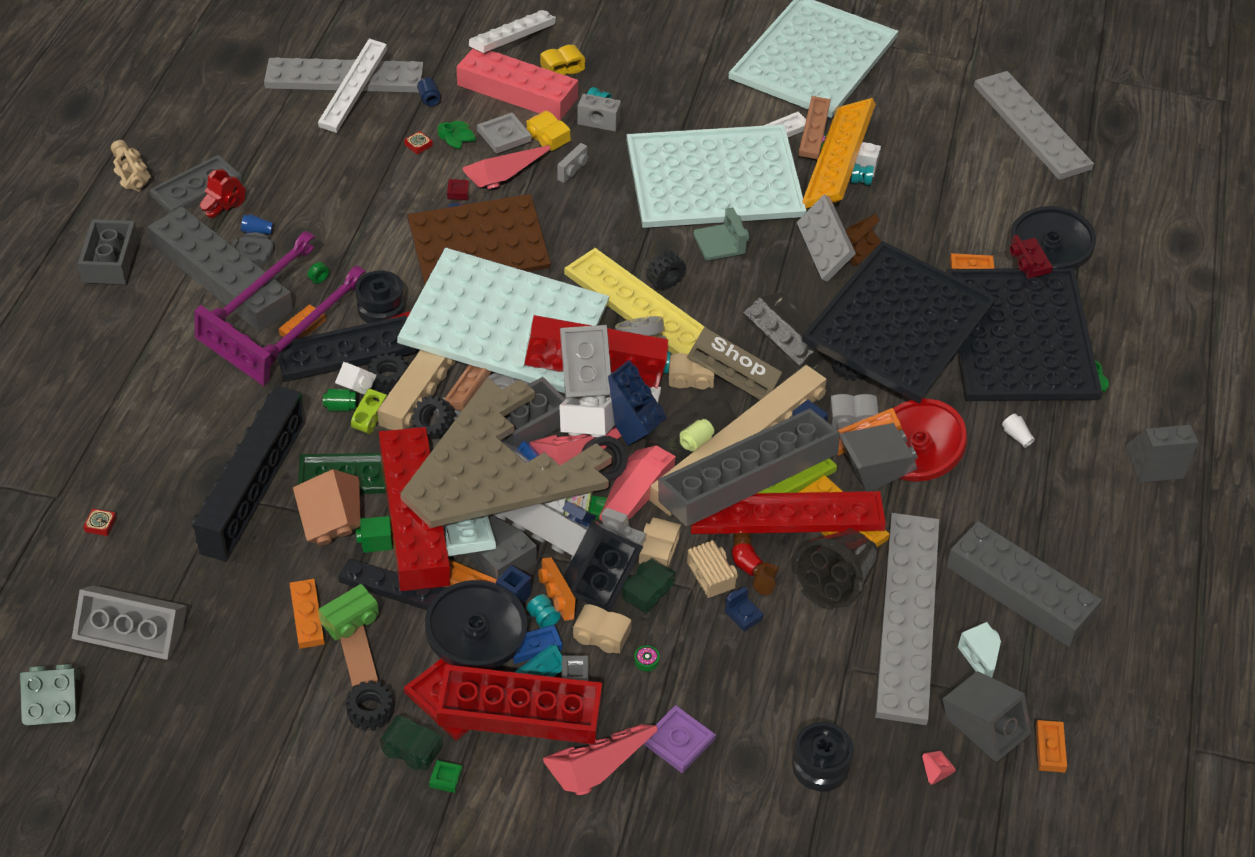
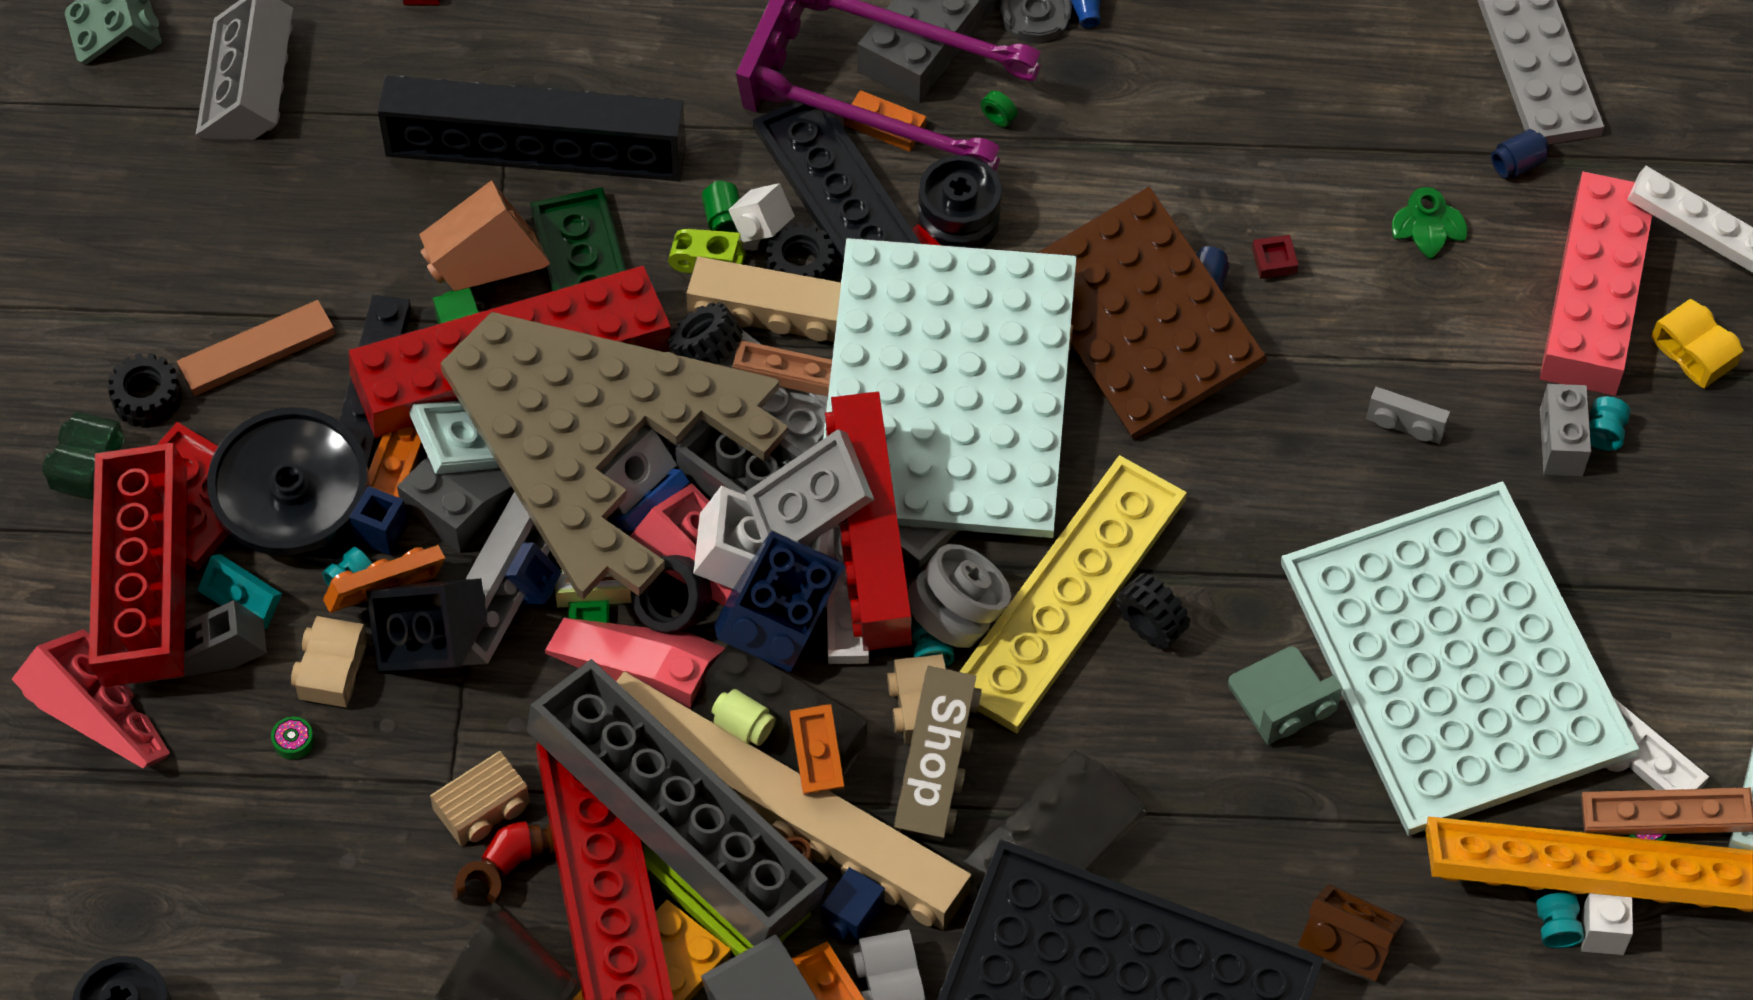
camera: 80 degrees right, 10 degrees up
orange plate [290,579,325,649] -> none
white plate [318,39,387,133] -> none
bright green brick [318,584,379,641] -> none
tile [404,131,433,155] -> none
green tile [429,760,463,793] -> none
coral wedge [463,145,550,189] -> none
light grey plate [477,113,531,154] -> none
blue plate [512,625,562,664] -> none
yellow brick [526,111,571,151] -> none
light grey hinge [601,508,646,545] -> none
clear green brick [622,558,676,613] -> none
tan brick [639,517,681,571] -> none
medium lavender tile [644,705,716,773] -> none
dark blue bracket [725,587,764,632] -> none
light grey plate [797,195,856,282] -> none
none -> orange plate [790,704,845,795]

